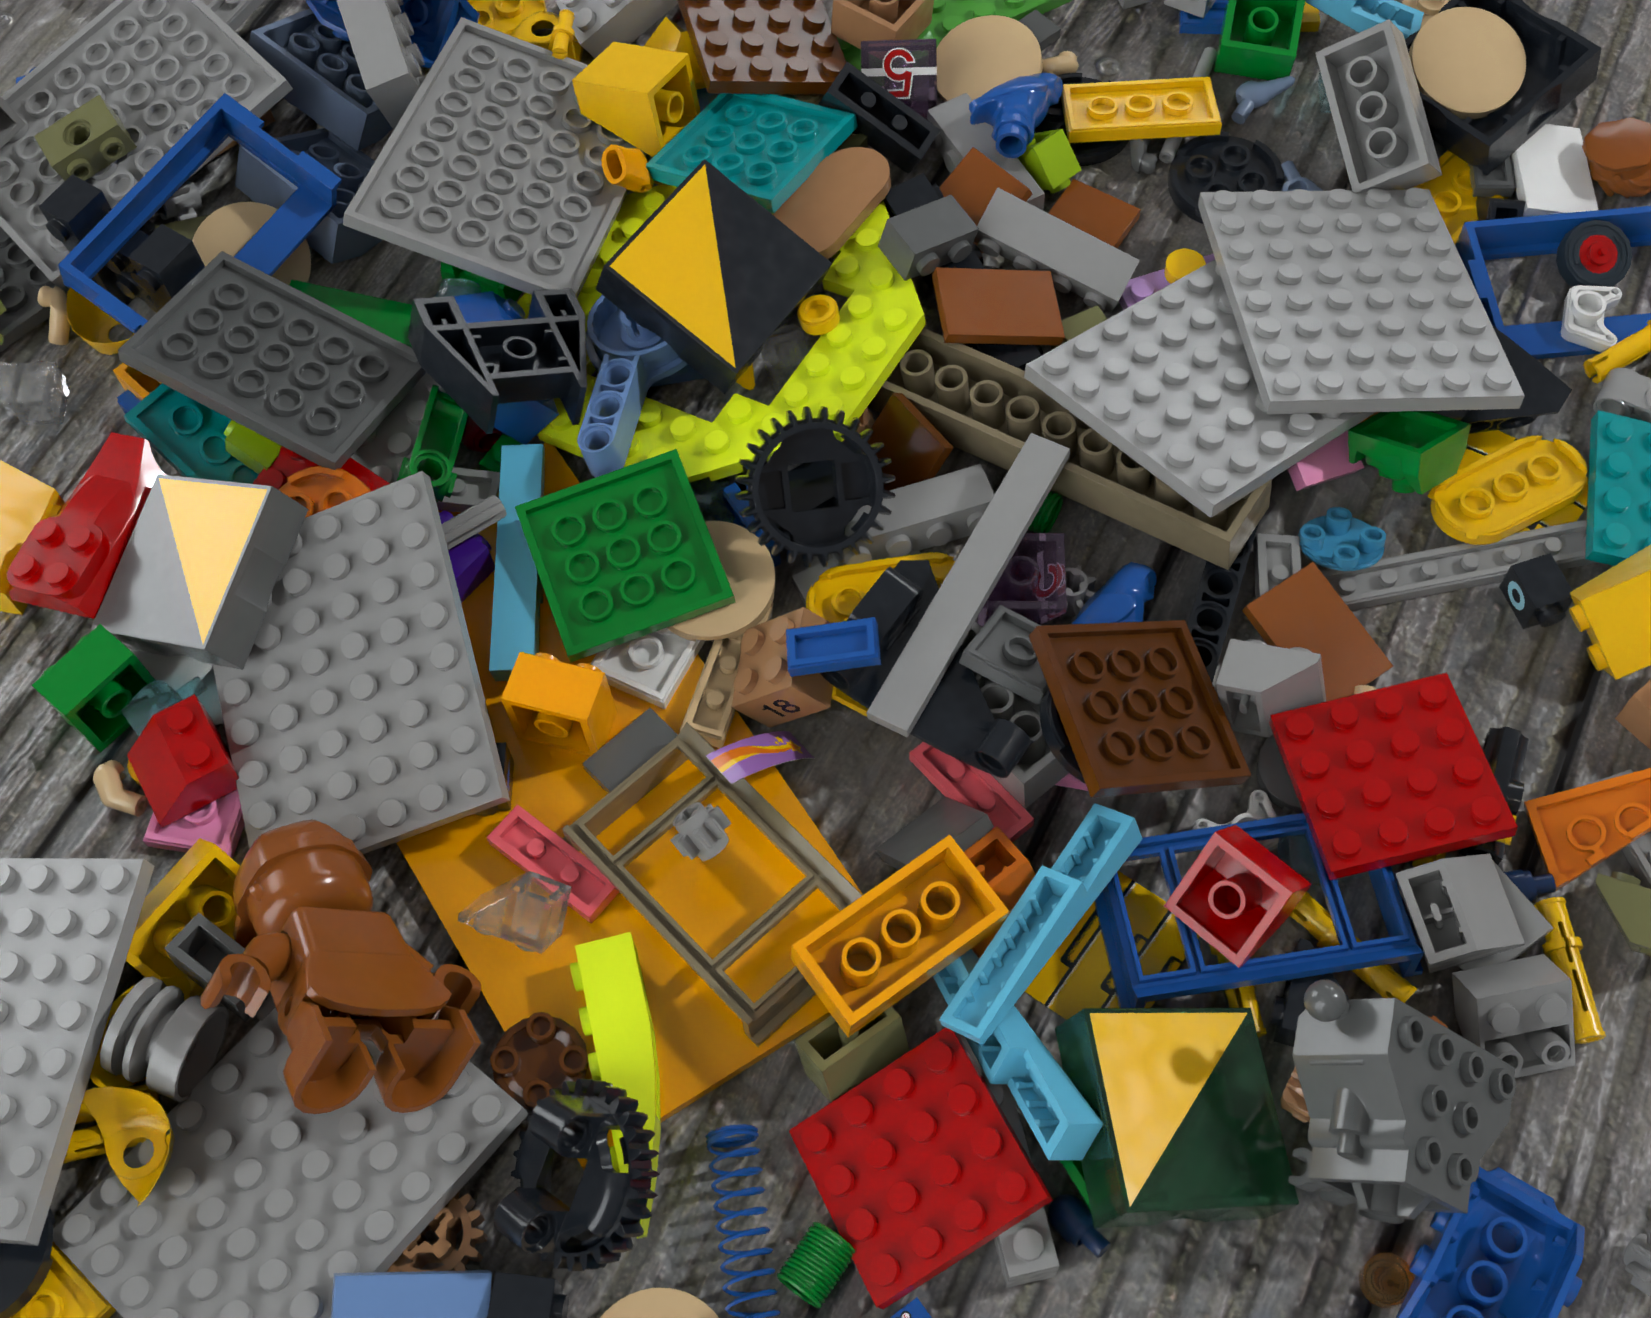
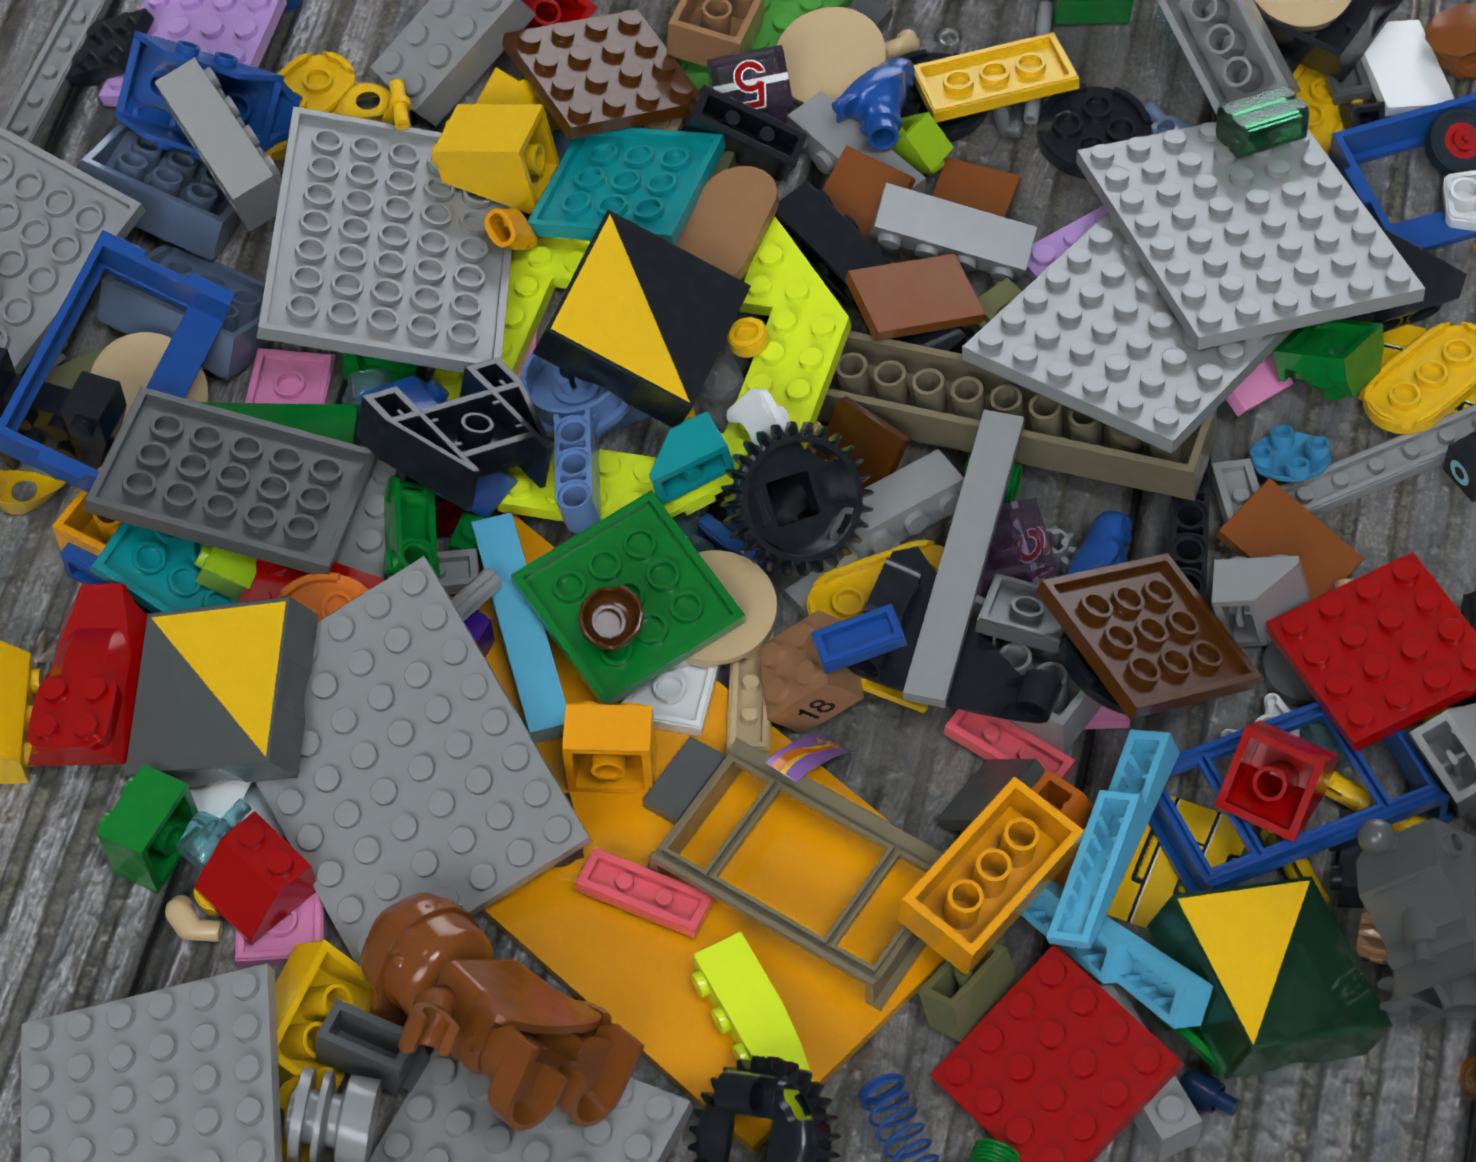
camera: 15 degrees left, 5 degrees down
clear slope [458,871,572,954] -> none
reddish brown dish [490,1012,589,1110] -> none
light grey gear [670,802,731,861] -> none
dark grey piece [878,195,979,281] -> none
yellow tile [1164,248,1206,284] -> none
sand blue animal [1231,76,1295,124] -> none
none -> bright pink tile [245,348,337,404]
none -> reddish brown hair [578,585,644,651]
none -> teal slope [649,411,735,505]
none -> white piece [726,388,789,445]
none -> clear green brick [1215,85,1310,159]

